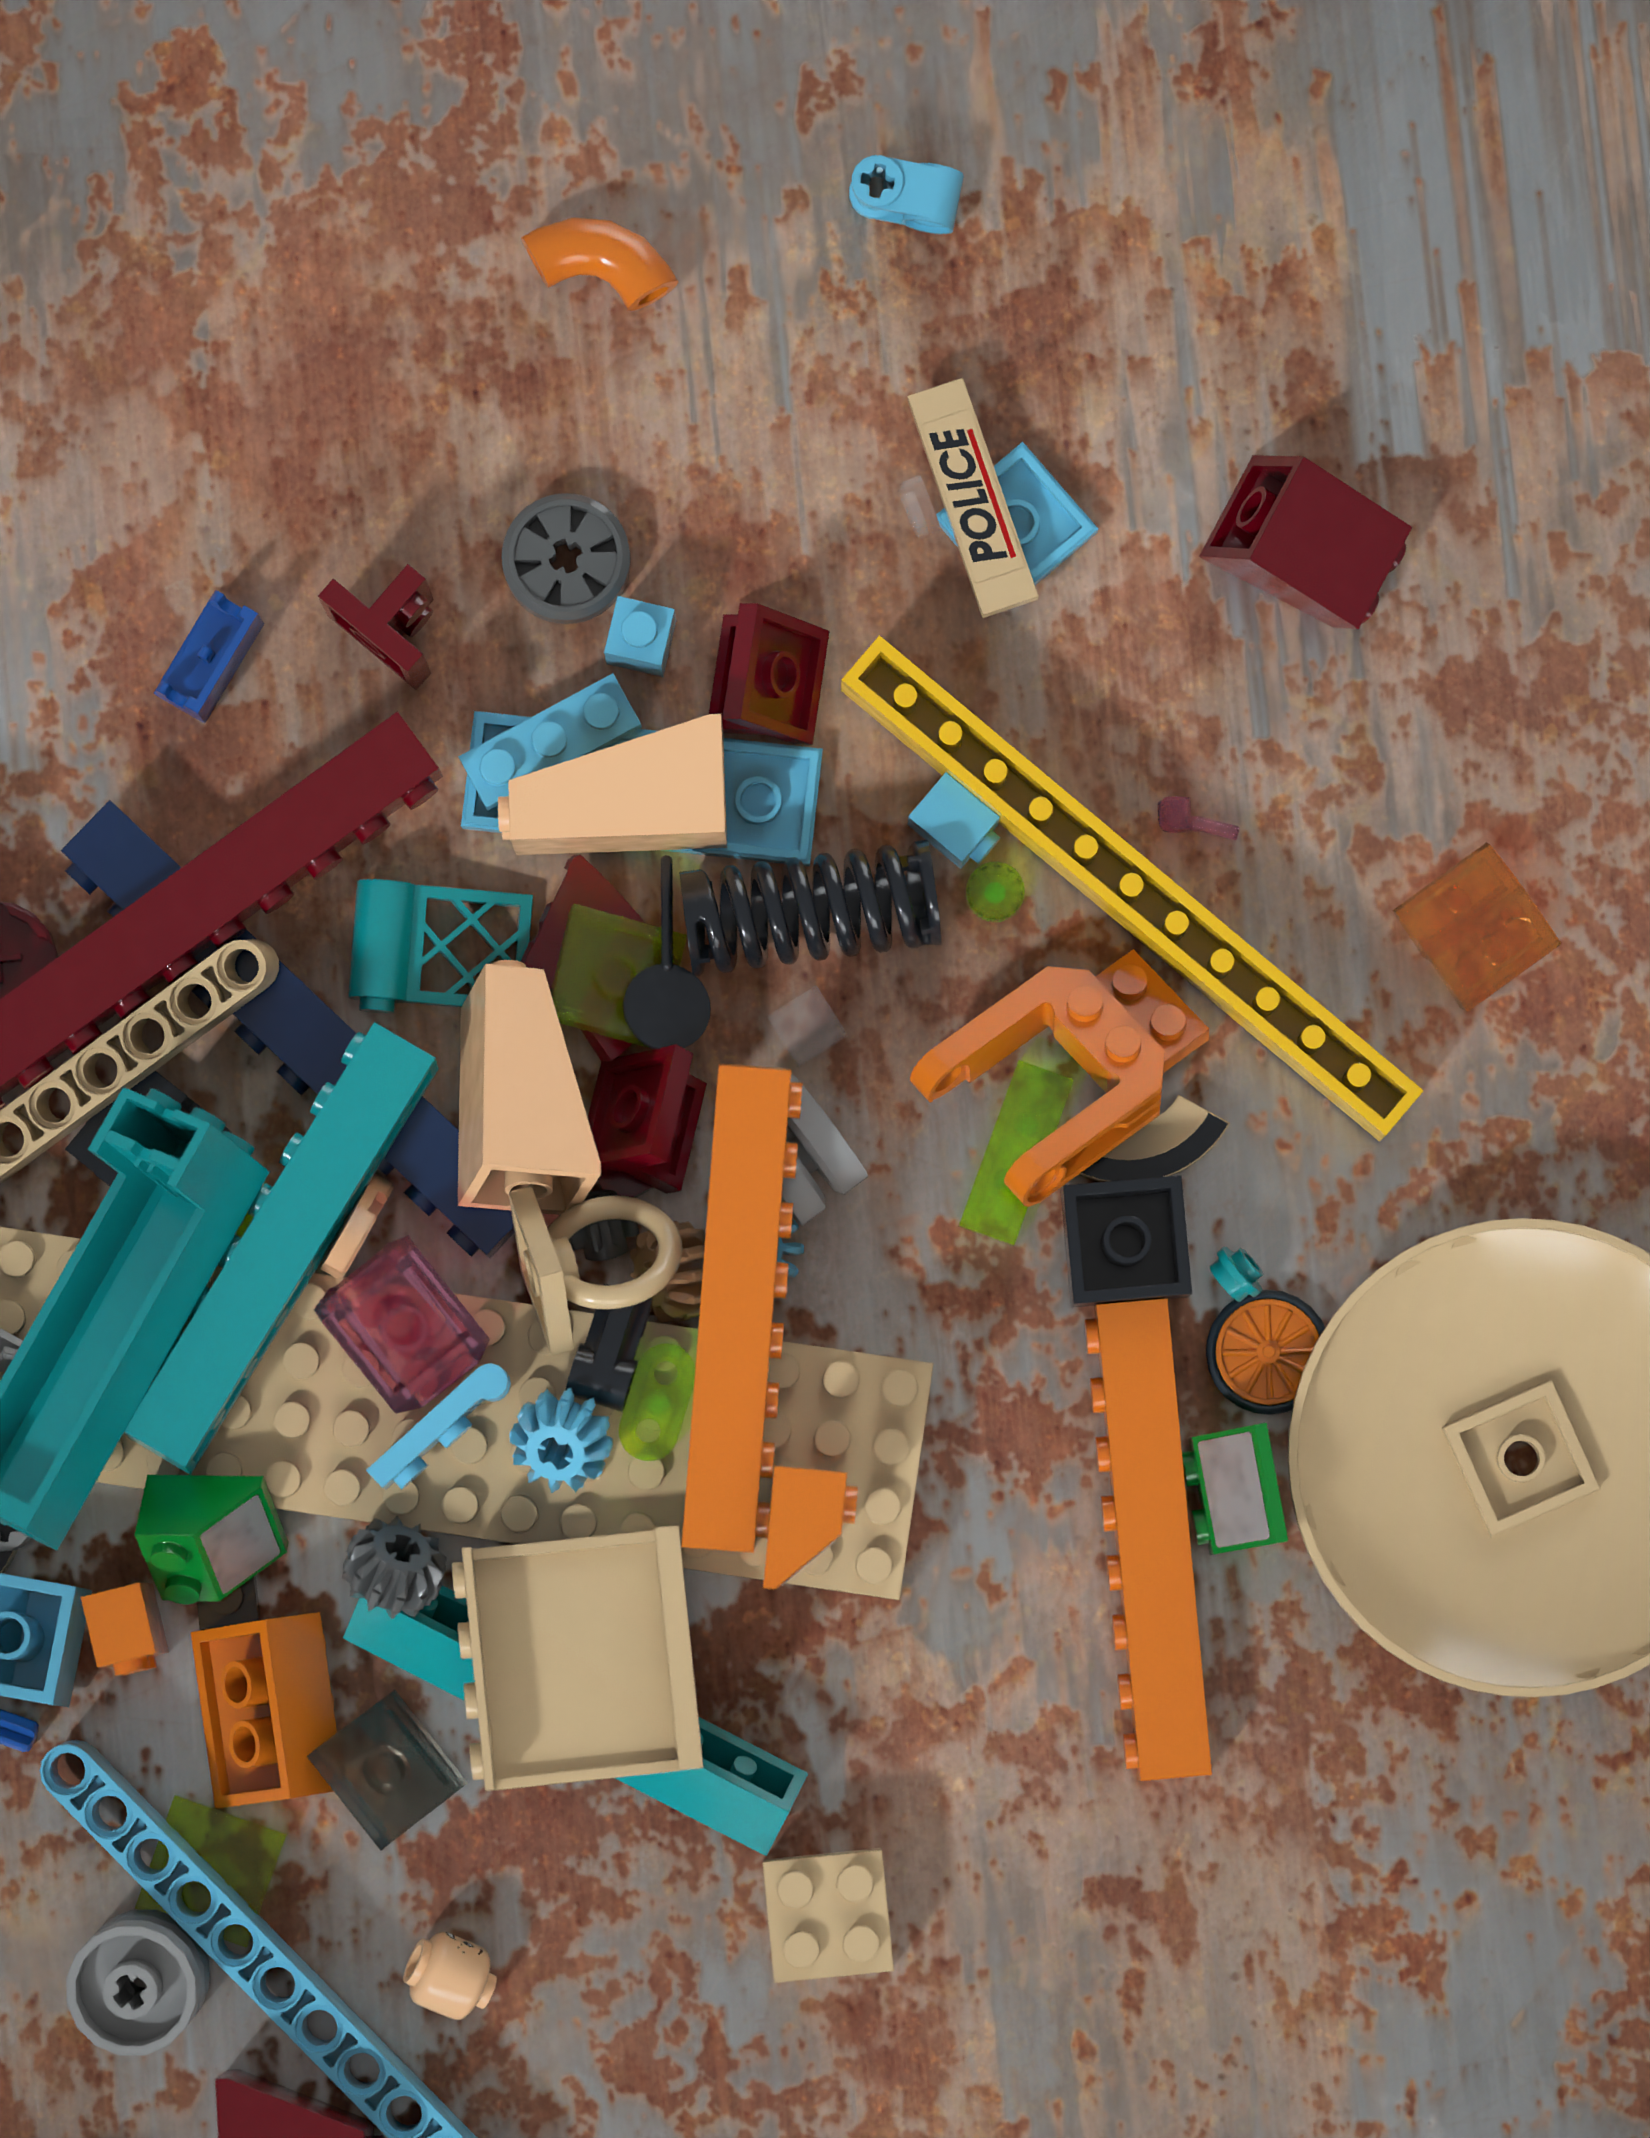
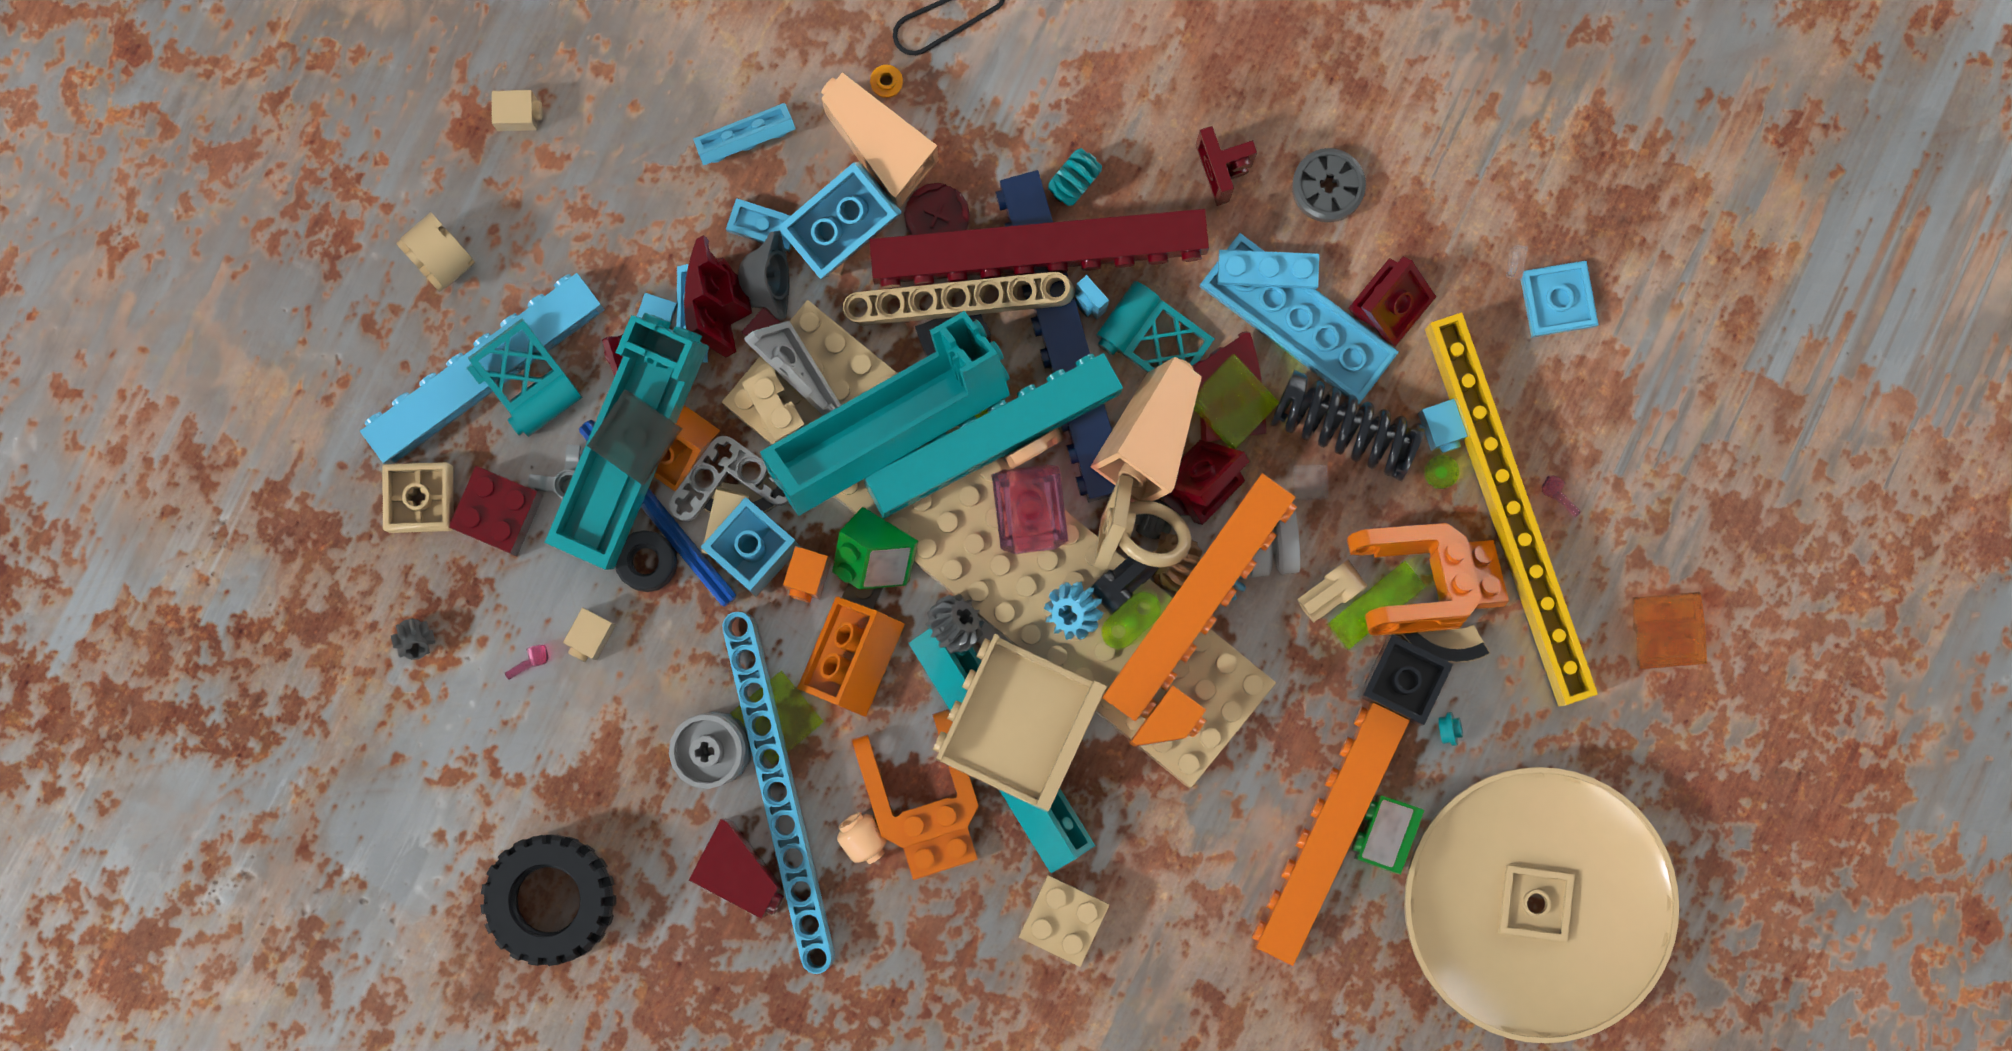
camera: 30 degrees right, 0 degrees up
blue hinge [154,590,264,724] -> none
clear smoke tile [307,1690,468,1851] -> none
medium azure plate [366,1363,511,1490] -> none
light nougat slope [498,714,727,855] -> none
orange cylinder [521,217,678,311] -> none
medium azure brick [604,596,677,677] -> none
black piece [623,855,711,1050] -> none
medium azure piece [849,155,964,234] -> none
tan tile [907,378,1038,618] -> none
dark red slope [1199,455,1413,629] -> none
orange wheel [1206,1290,1325,1415] -> none
none -> orange plate [852,709,979,880]
none -> teal gear [1048,148,1102,206]
none -> medium azure plate [1075,275,1109,320]
none -> tan piece [1297,559,1368,623]

